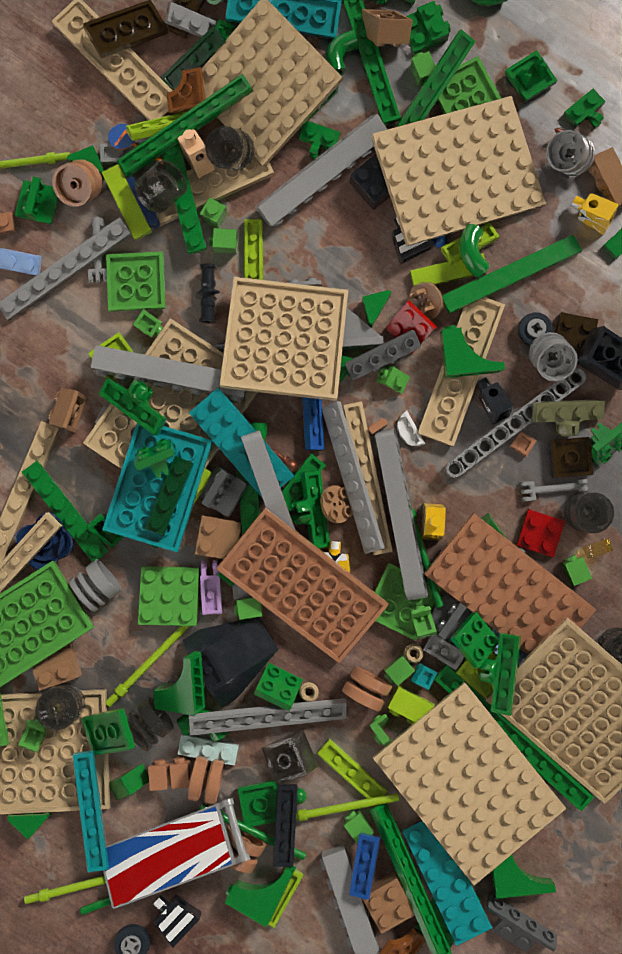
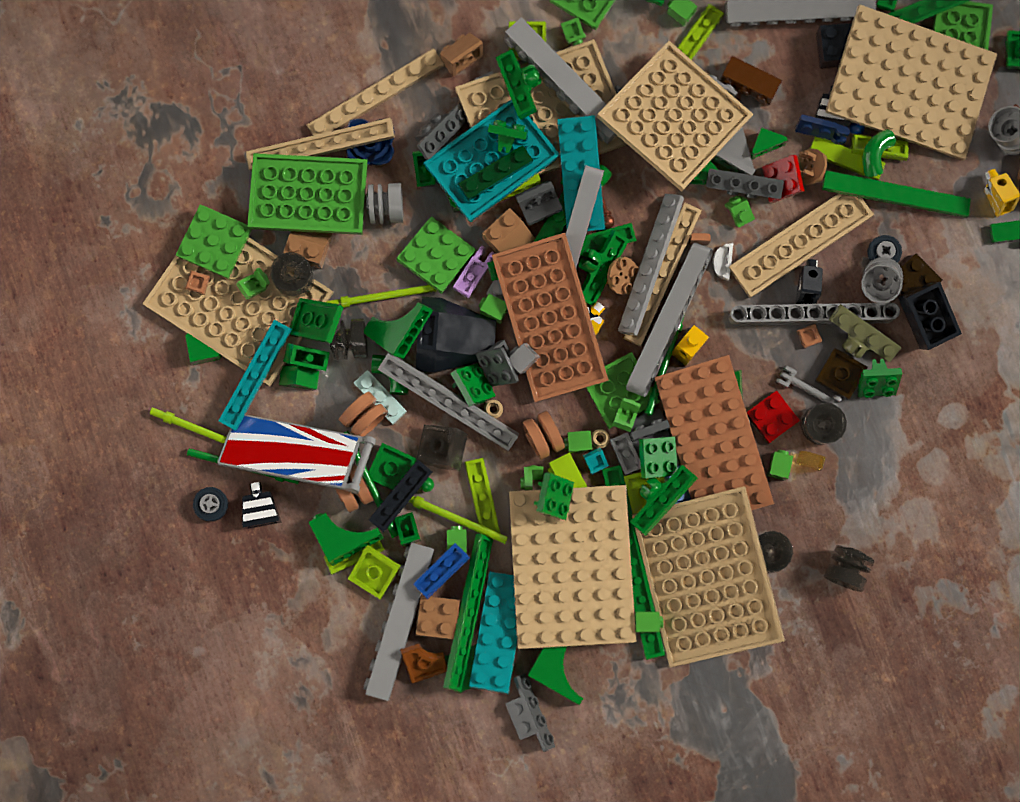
camera: 30 degrees right, 5 degrees down
green plate [22,460,109,562] -> none
nougat piece [148,757,191,791] -> none
black piece [196,263,220,324] -> none
blue plate [302,397,324,451] -> none
green arch [440,325,505,378] -> none
none -> green brick [283,343,330,371]
none -> lime plate [348,545,401,599]
none -> green slope [394,512,421,546]
none -> dark grey bracket [415,103,467,160]
none -> dark grey bracket [476,340,520,386]
none -> light grey brick [509,343,540,374]
none -> green plate [534,473,574,520]
none -> bright green brick [634,612,663,633]
none -> reddish brown brick [720,56,782,105]
none -> dark blue hinge [795,114,850,145]

